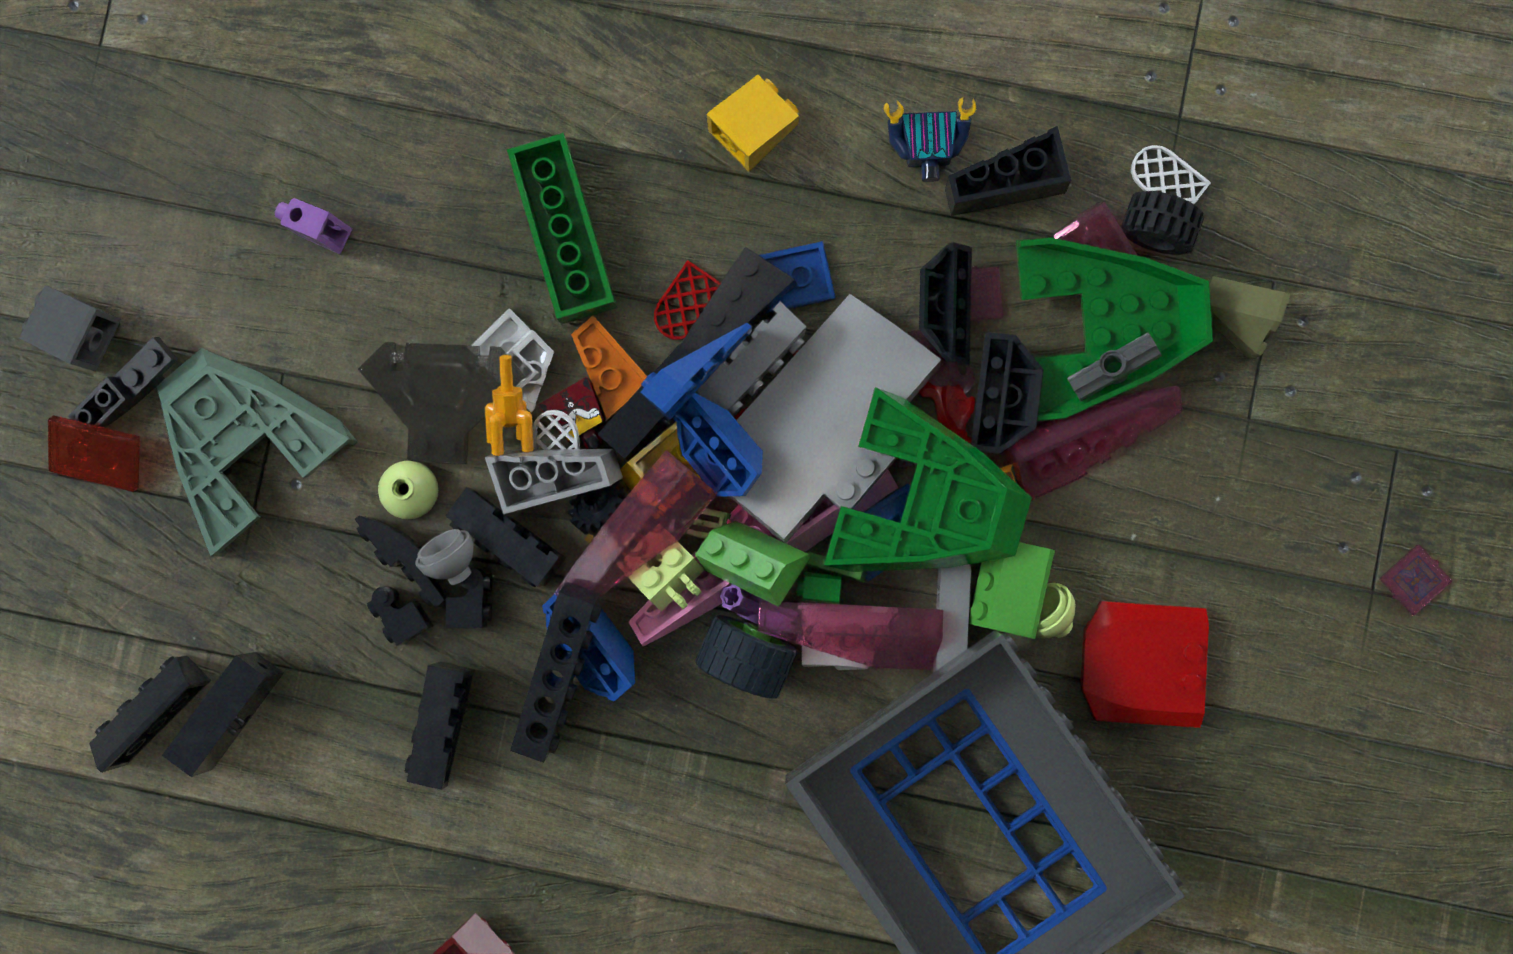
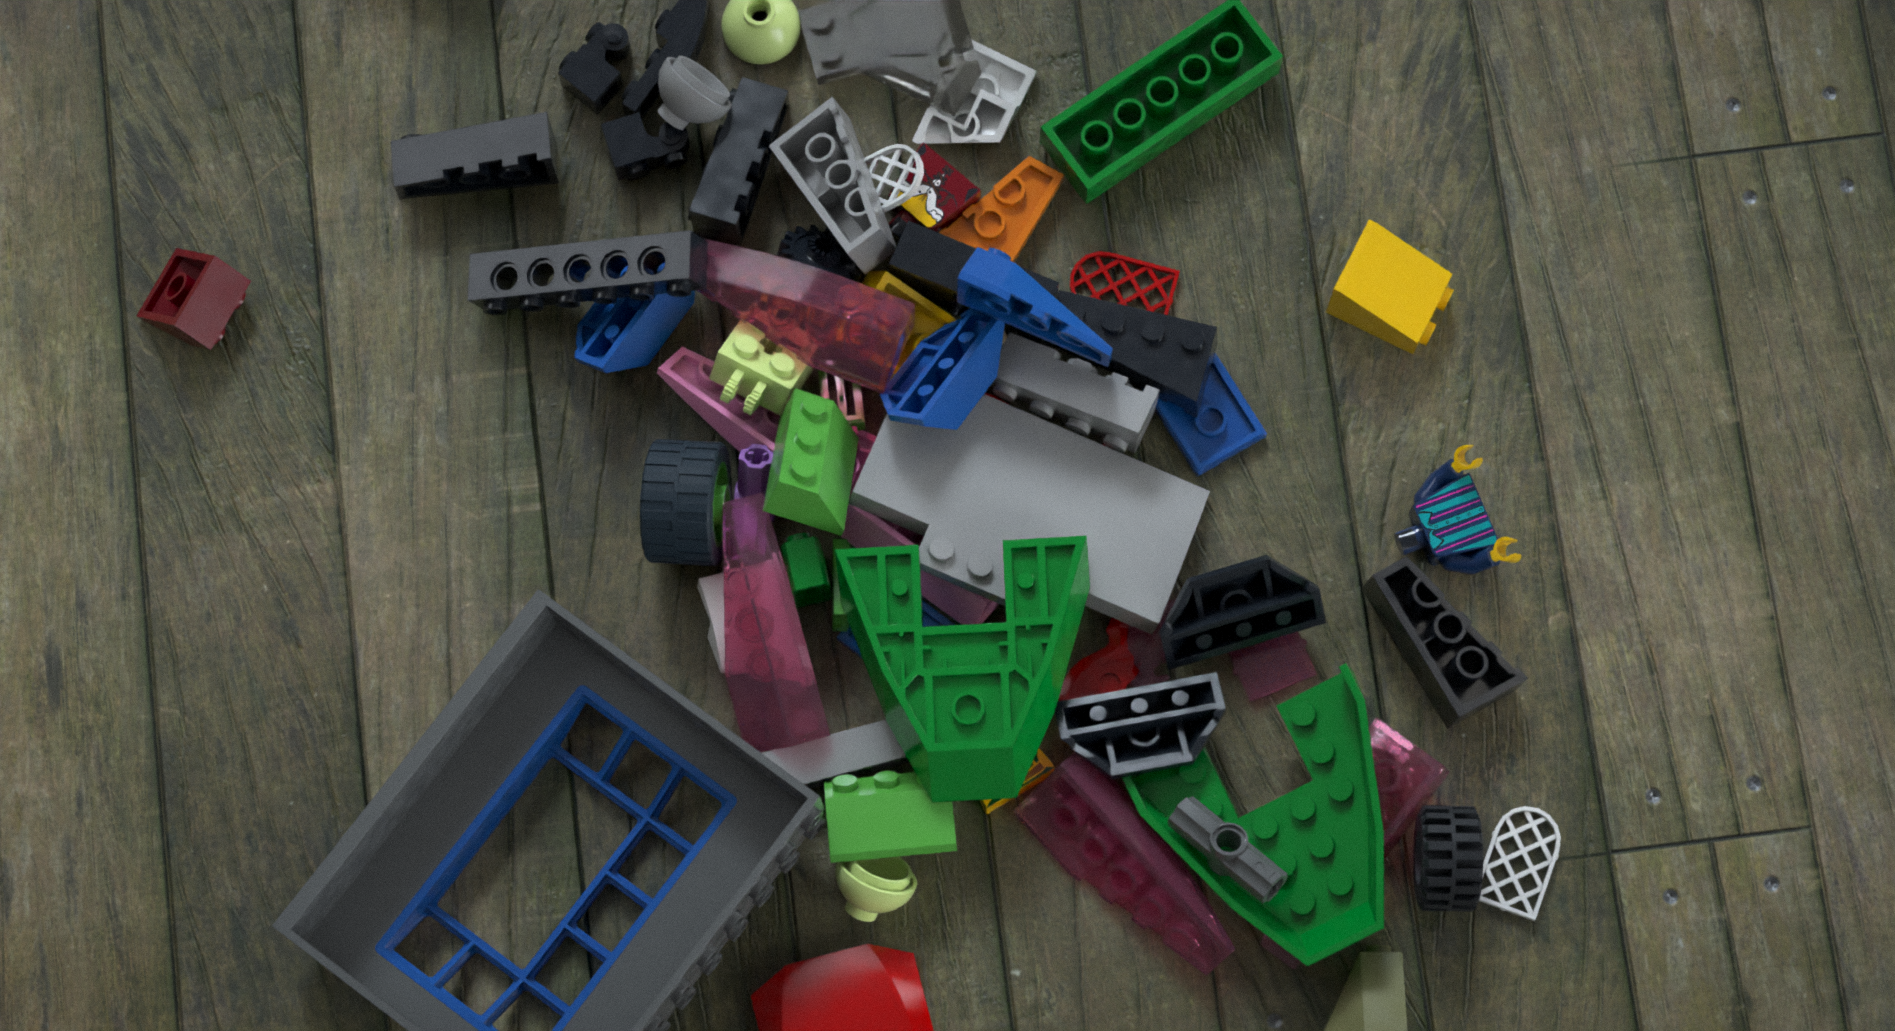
camera: 70 degrees right, 10 degrees down
light orange plant [485,355,534,456] -> none

